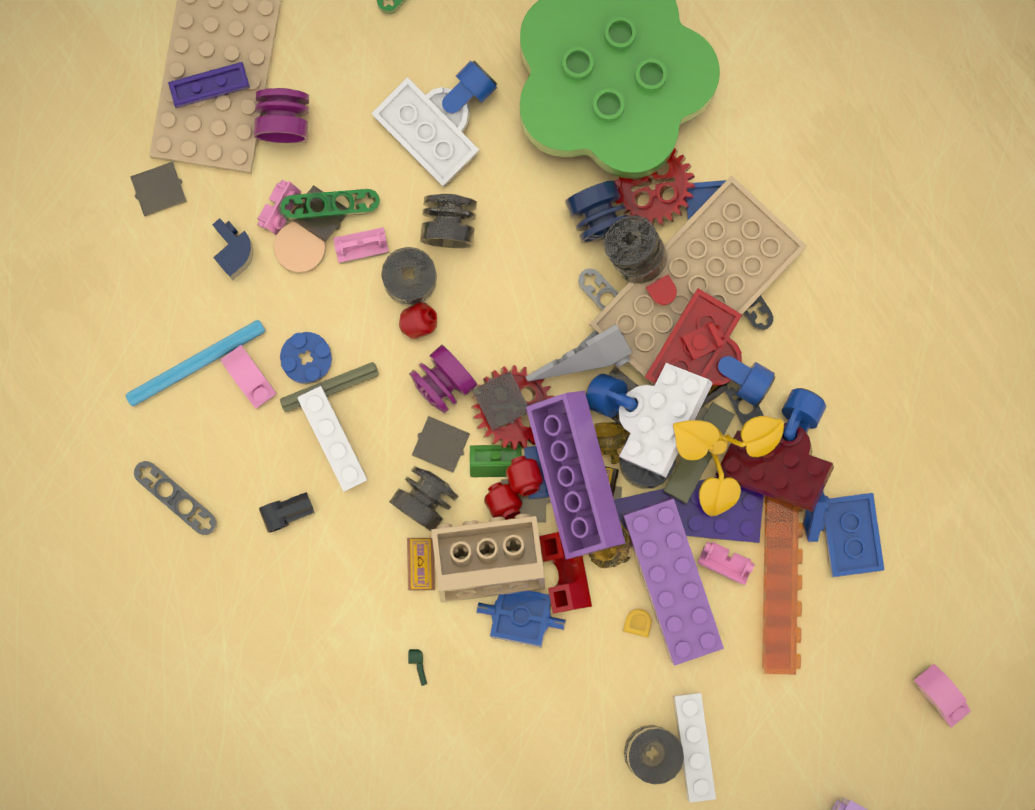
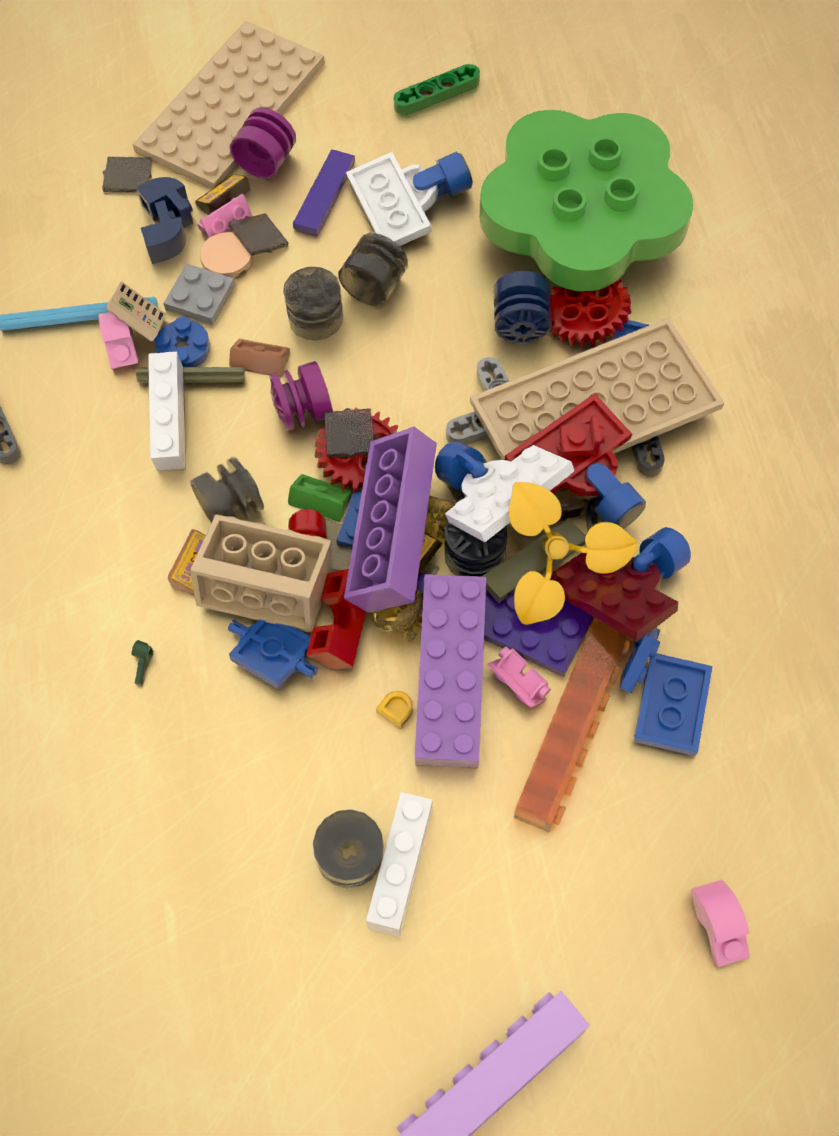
camera: 25 degrees right, 20 degrees down
dark purple tile [168,62,250,108] -> none
black piece [259,492,315,533] -> none
green beam [279,189,380,220] -> none
bright pink hinge [333,227,389,263] -> none
red head [399,302,437,340] -> none
clear smoke piece [412,416,470,473] -> none
red head [506,456,543,497] -> none
light grey wedge [526,325,633,382] -> none
clear smoke wheel [604,216,668,284] -> none
red tile [645,274,677,306] -> none
none -> tan tile [106,281,166,341]
none -> dark blue brick [136,177,193,228]
none -> light grey plate [163,263,235,325]
none -> dark brown slope [195,174,250,215]
none -> nougat slope [229,339,290,376]
none -> dark purple tile [293,149,355,236]

